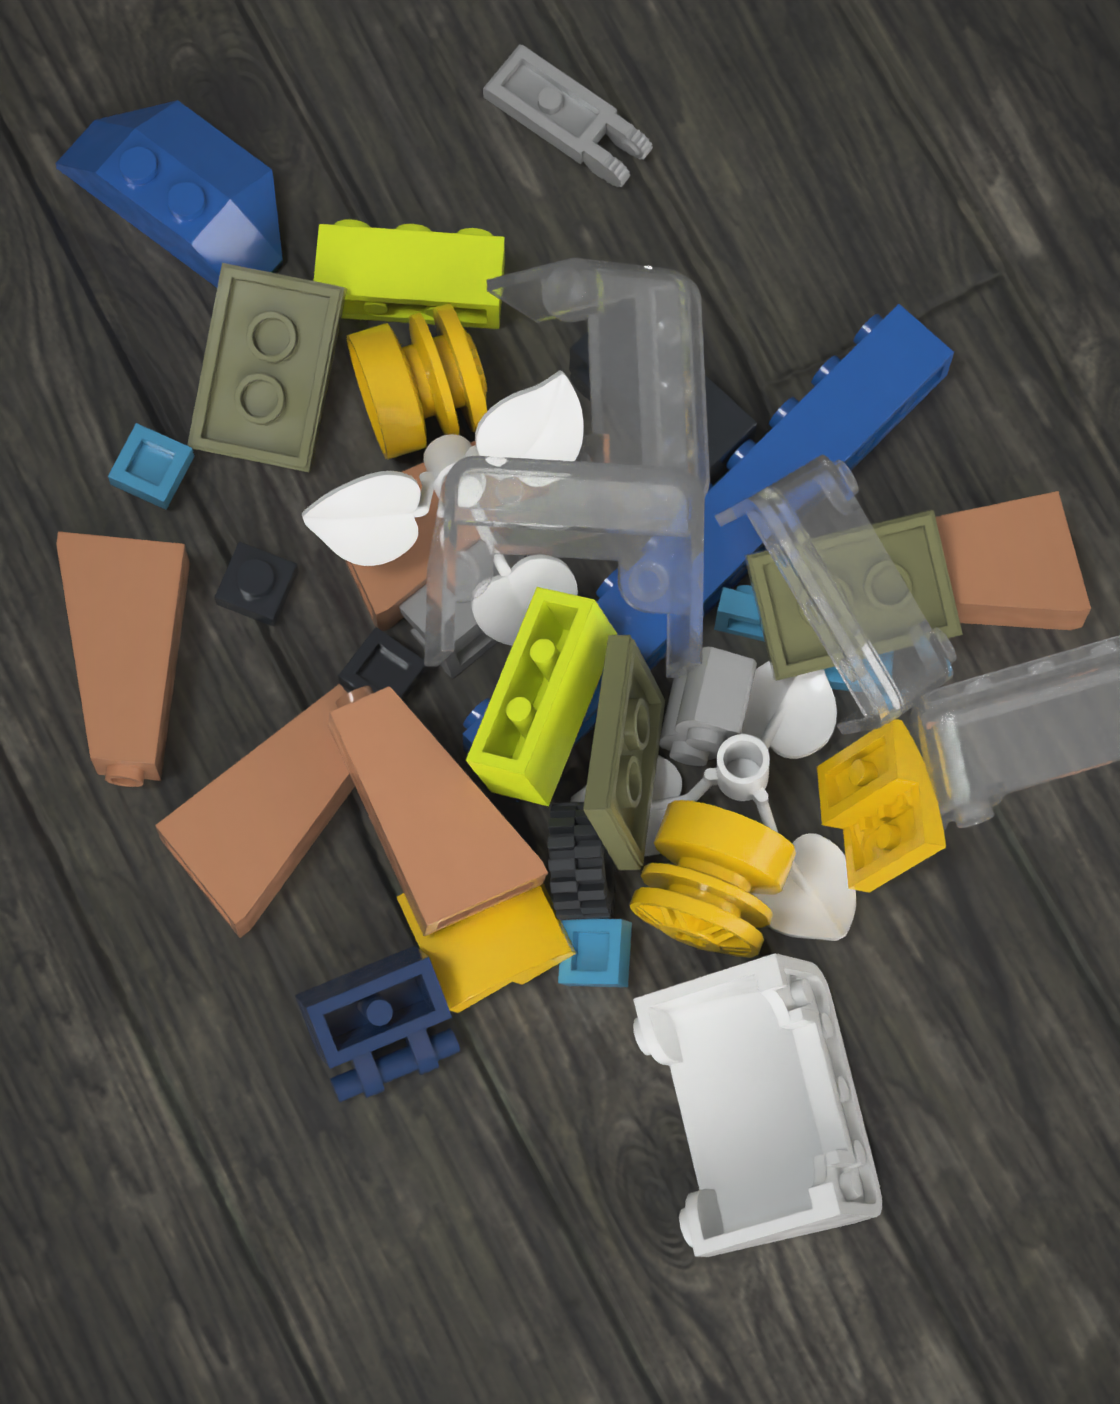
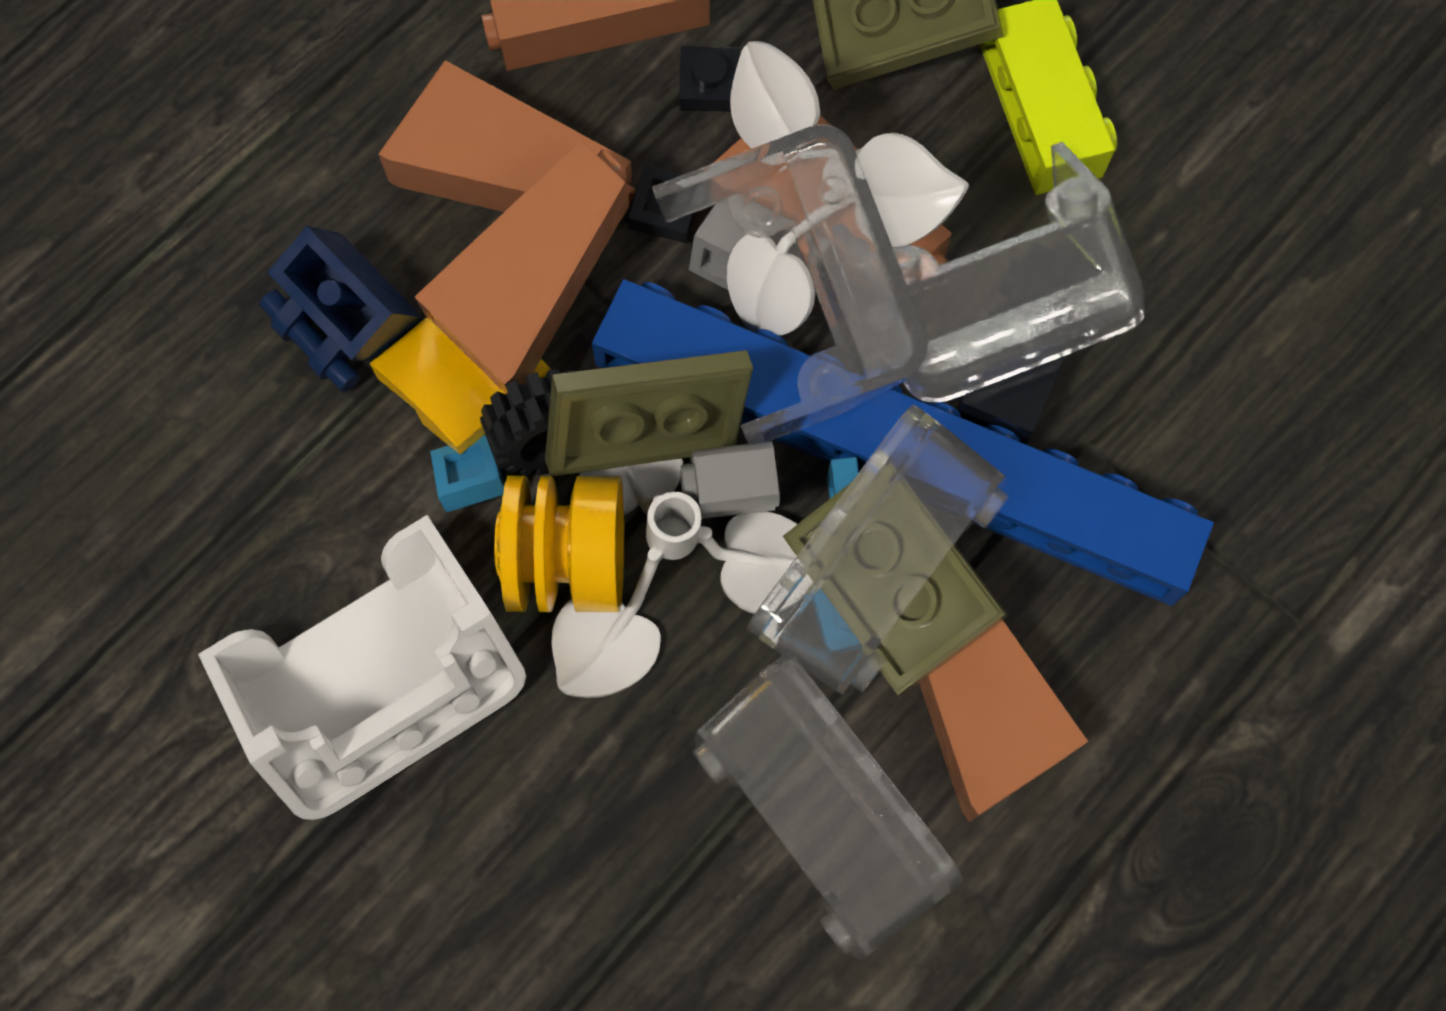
camera: 70 degrees right, 0 degrees up
yellow wheel [346,303,488,460] -> none
neon yellow brick [466,587,618,807] -> none
light grey hinge [483,44,653,188] -> none
yellow slope [817,718,946,893] -> none

